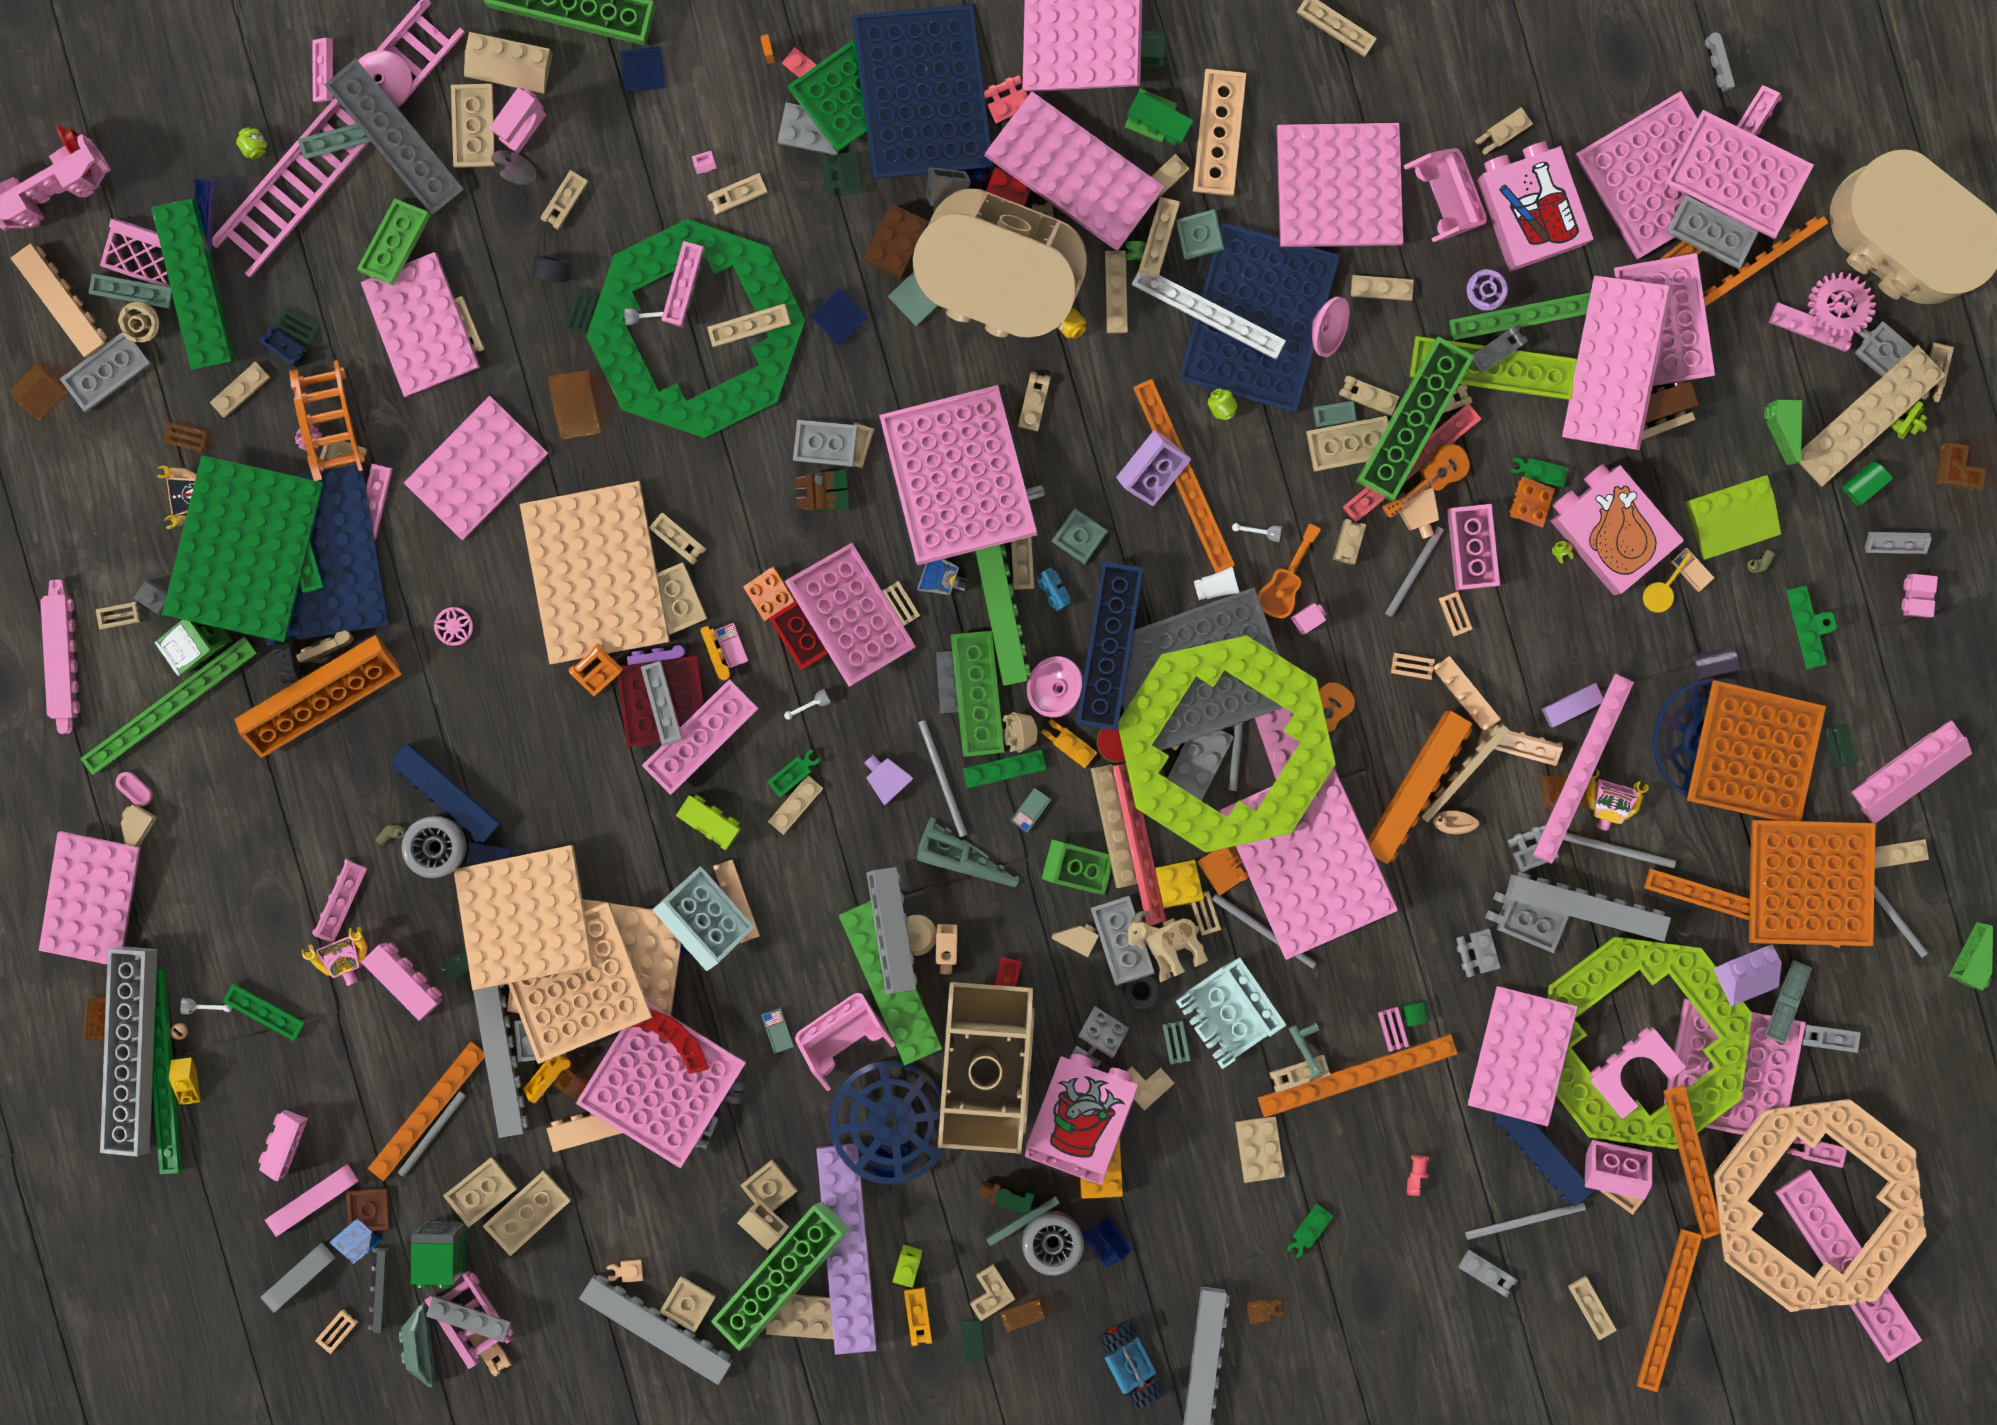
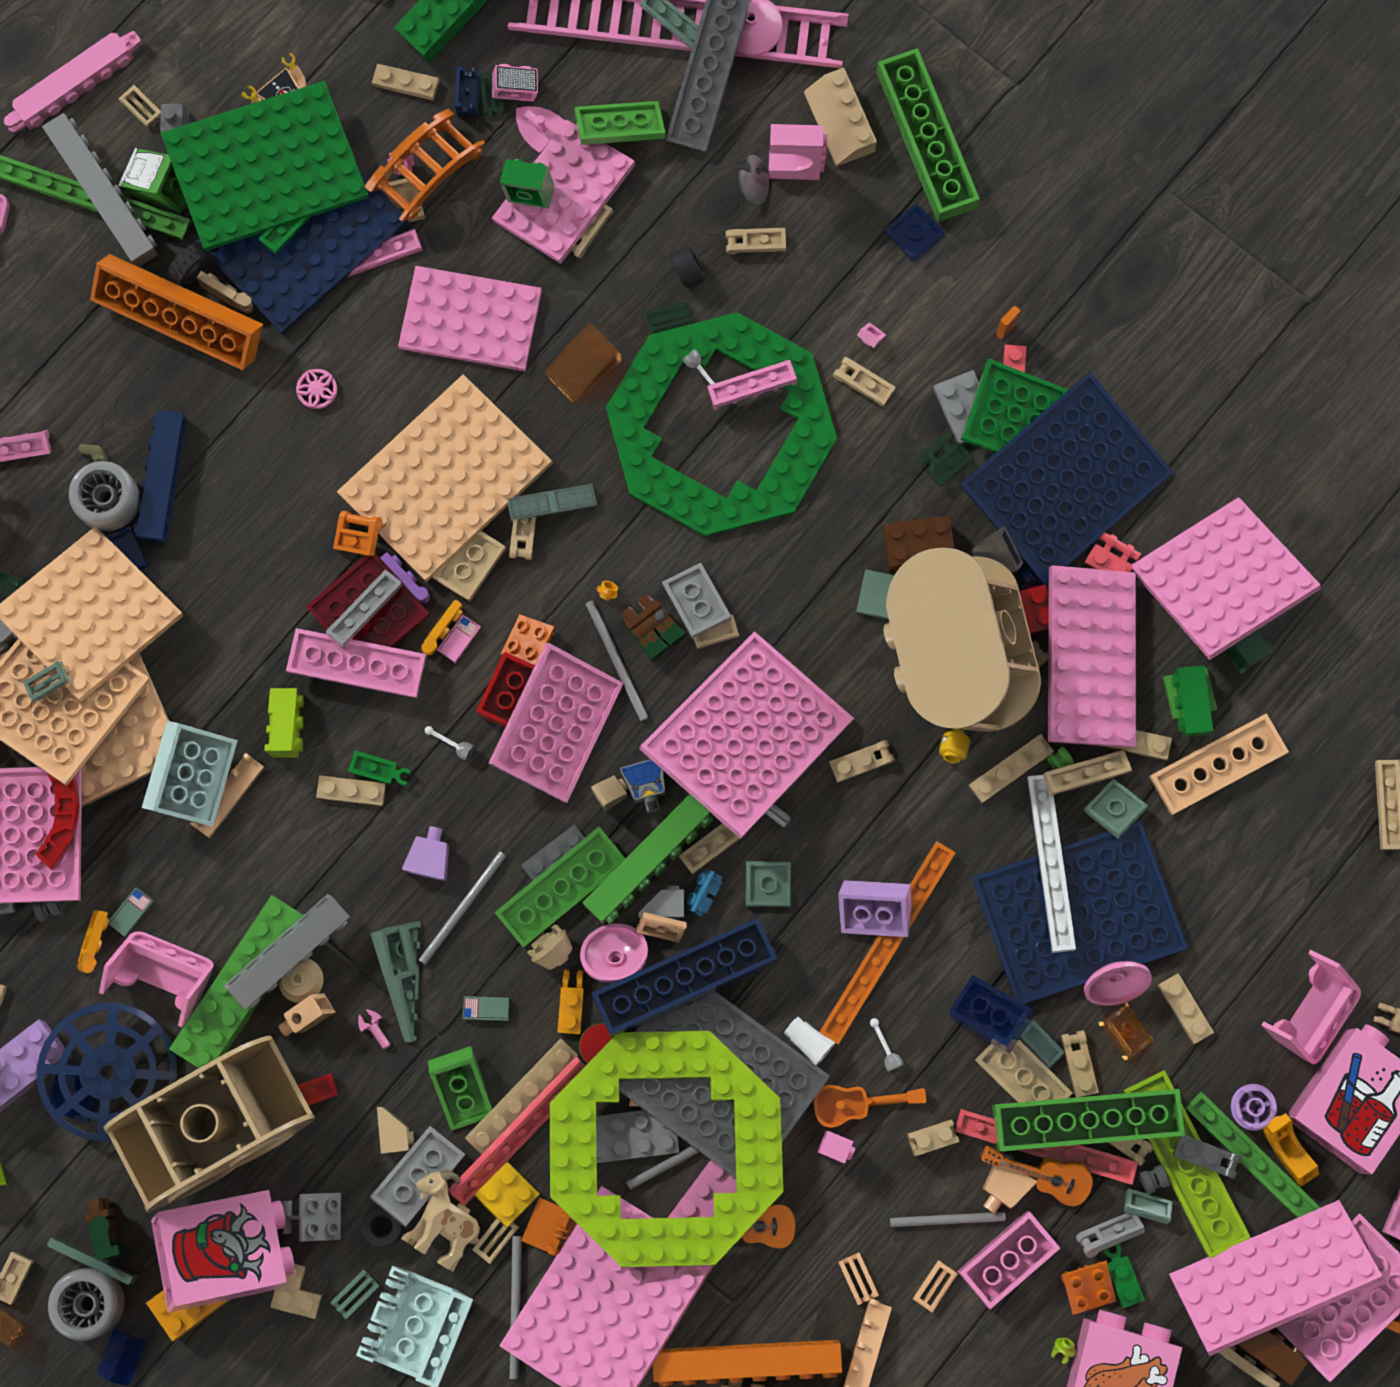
camera: 55 degrees right, 10 degrees down
clear orange tile [162,422,208,452] -> none
tan plate [451,84,495,168] -> none
tan plate [707,304,791,347] -> none
clear blue plate [810,288,868,346] -> none
tan tile [882,581,920,626] -> none
green plate [963,750,1046,788] -> none
lime head [1207,389,1238,420] -> none
bright pink plate [1277,123,1403,247] -> none
none -> sand green tile [23,661,71,702]
none -> light grey brick [42,113,158,267]
none -> light orange hinge [77,910,109,973]
none -> bright pink bar [358,1009,390,1049]
none -> brick [492,64,538,102]
none -> green brick [500,159,555,209]
none -> tile [507,484,597,521]
none -> bright pink shield [516,106,565,153]
none -> light grey piece [586,600,648,722]
none -> tan slope [591,775,628,811]
none -> light orange plate [597,581,618,600]
none -> light nougat tile [636,912,686,943]
none -> light grey slope [639,886,684,919]
none -> clear blue brick [948,974,1034,1054]
none -> light grey plate [1076,1213,1145,1258]
none -> clear orange slope [1098,1003,1153,1060]
none -> sand green tile [1123,1188,1173,1224]
none -> dark grey wheel [1139,1165,1170,1194]
none -> light orange arch [1263,1113,1319,1187]

